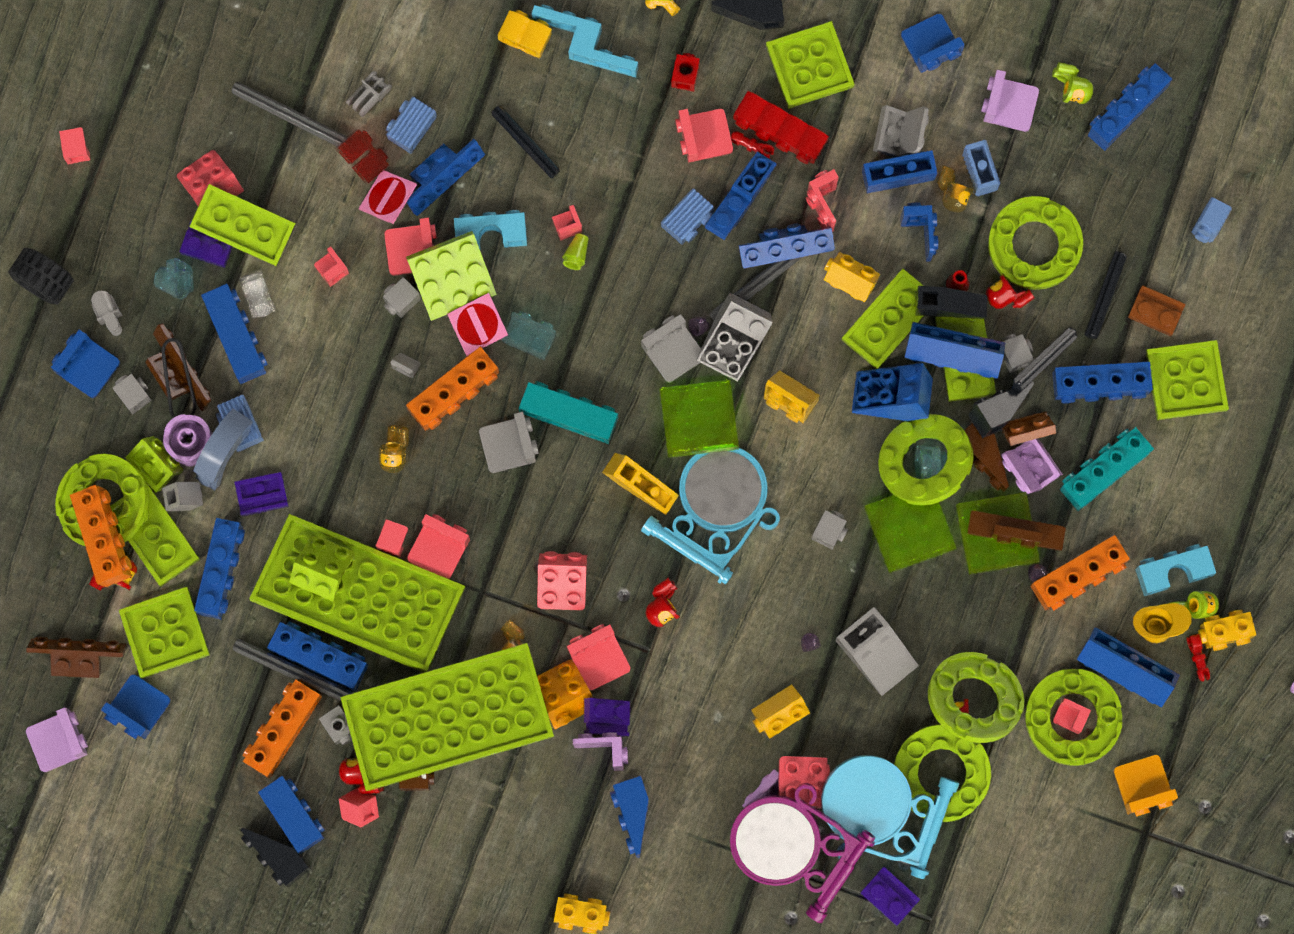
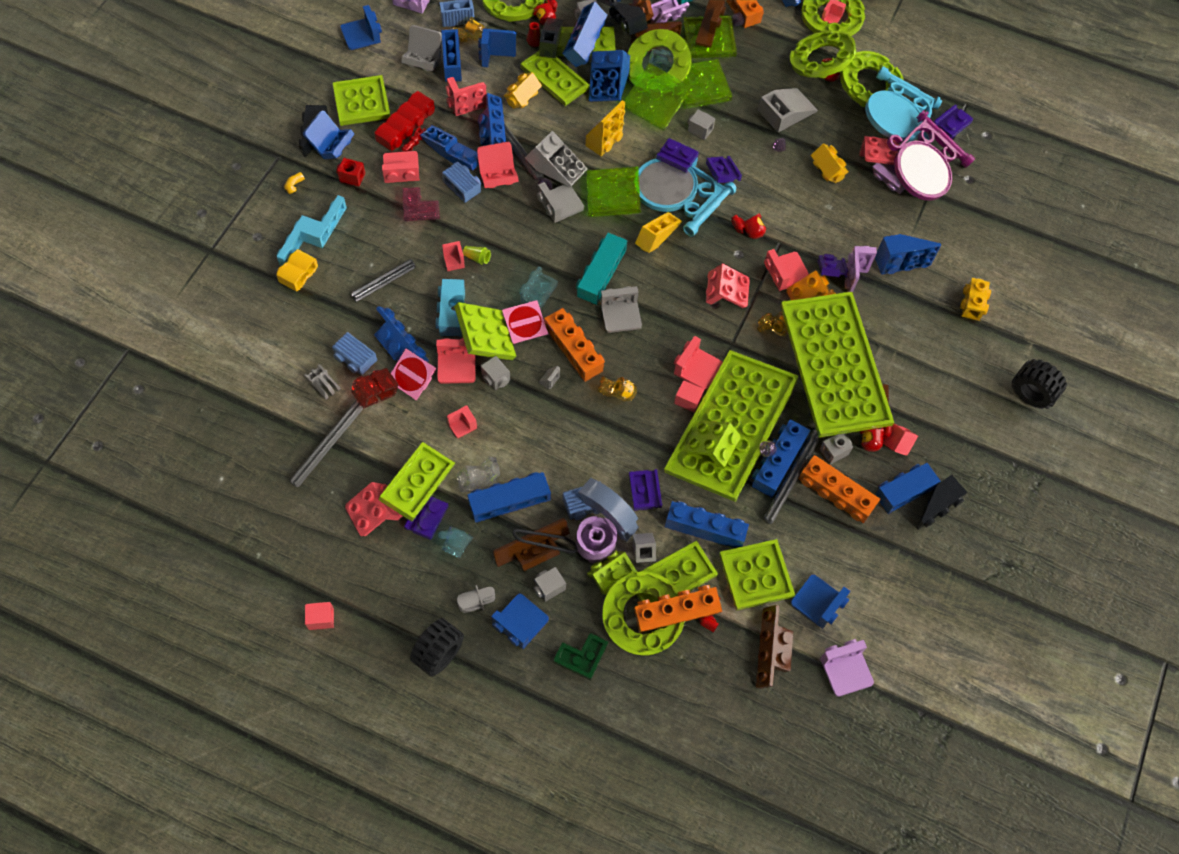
camera: 90 degrees left, 15 degrees down
none -> bracket [303,111,354,159]
none -> clear pink plate [403,187,440,221]
none -> coral bracket [477,142,519,188]
none -> dark green plate [553,633,609,681]
none -> clear neon green plate [624,63,691,131]
none -> dark purple plate [656,138,699,173]
none -> dark purple plate [706,156,742,183]
none -> hinge [759,441,777,457]

